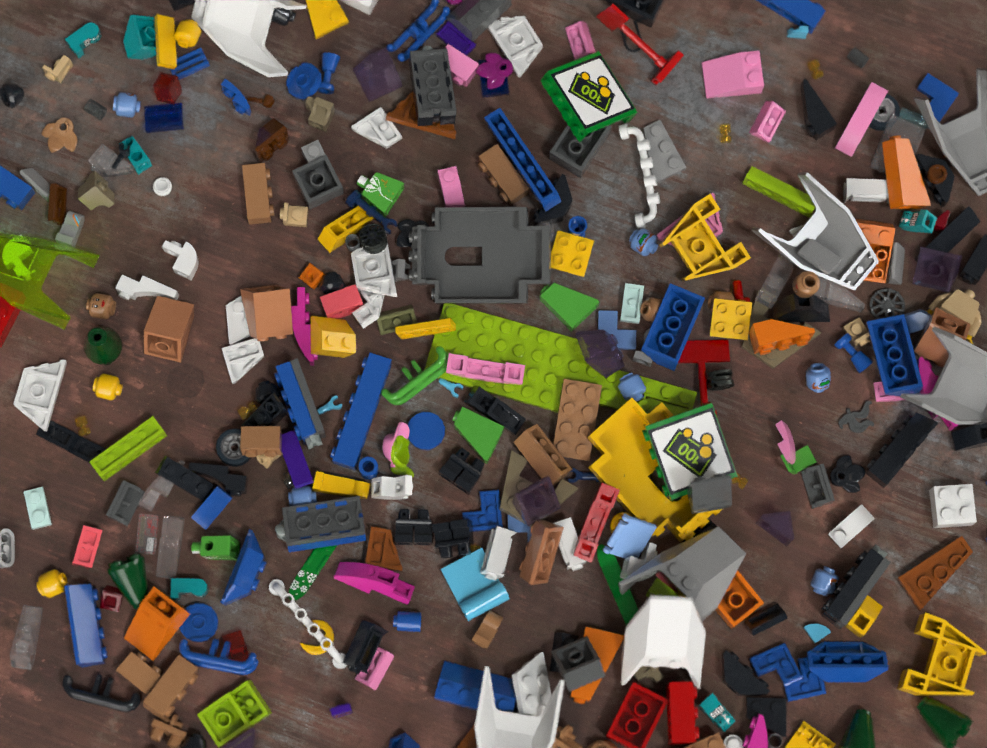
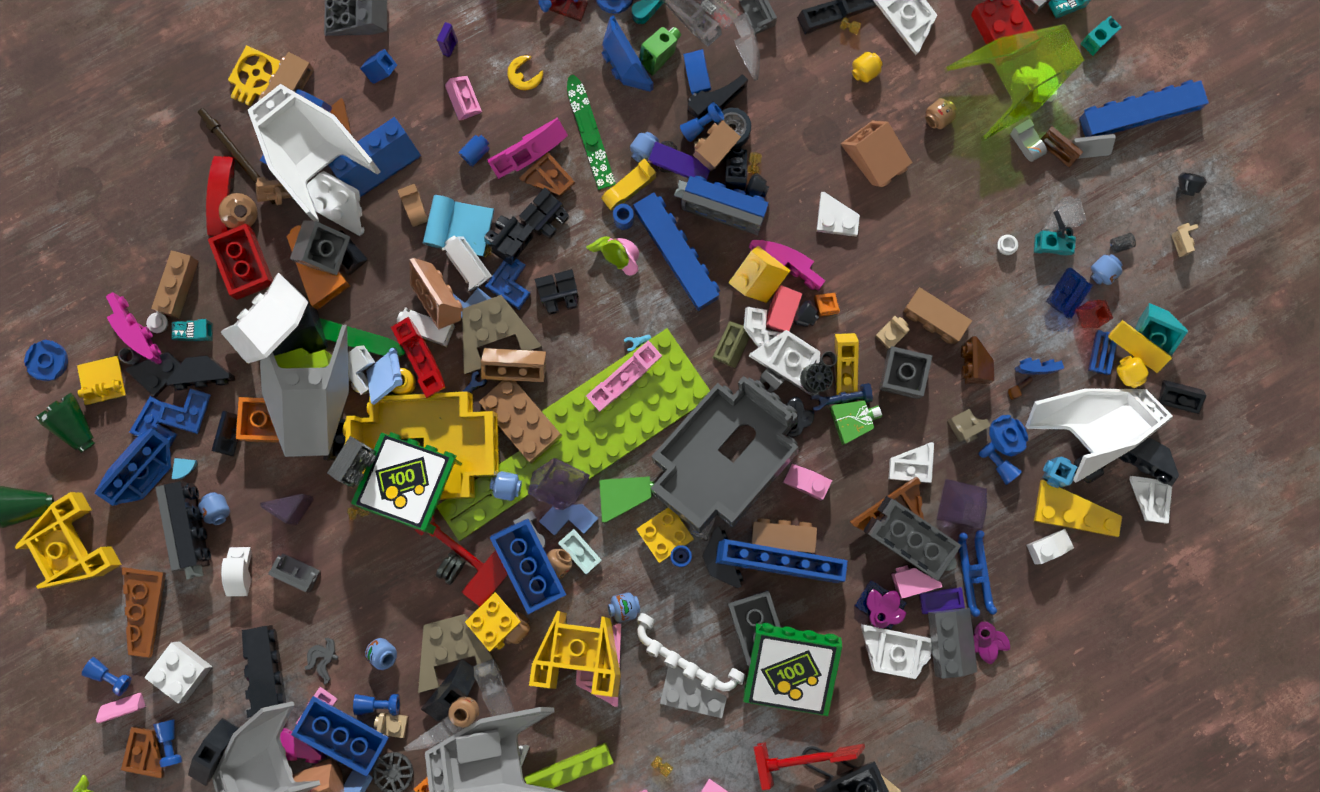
camera: 135 degrees right, 5 degrees up
medium nougat plate [42,118,78,153] -> none
teal leg [65,23,101,59] -> none
dark tan brick [78,171,115,210] -> none
dark green cone [84,327,123,365] -> none
lime fence [90,416,167,482] -> none
white slope [116,275,179,300] -> none
black plate [155,456,214,501] -> none
white brick [162,240,199,281] -> none
white wing [222,338,264,384] -> none
nougat slope [240,285,293,341] -> none
white bar [269,579,347,669] -> none
dark grey piece [275,496,366,552] -> none
light grey brick [301,140,326,163] -> none
medium azure piece [317,395,343,415] -> none
black window [343,620,389,675] -> none
white brick [371,475,413,500] -> none
bright green piece [381,346,449,405] -> none
yellow tile [395,318,456,339] -> none
blue tile [408,412,445,450] -> none
bright green slope [452,407,504,464] -> none
black slope [464,386,526,435] -> none
slope [512,476,561,526] -> none
bright pink slope [565,21,596,60] -> none
red brick [666,682,699,745] -> none
red arm [732,280,750,302] -> none
orange slope [749,319,815,355] -> none
bright pink slope [775,420,796,464] -> none
bright green bracket [780,445,817,475] -> none
black plate [830,455,866,493] -> none
yellow slope [844,595,883,638] -> none
none -> blue piece [680,102,725,142]
none -> dark azure brick [1042,457,1077,488]

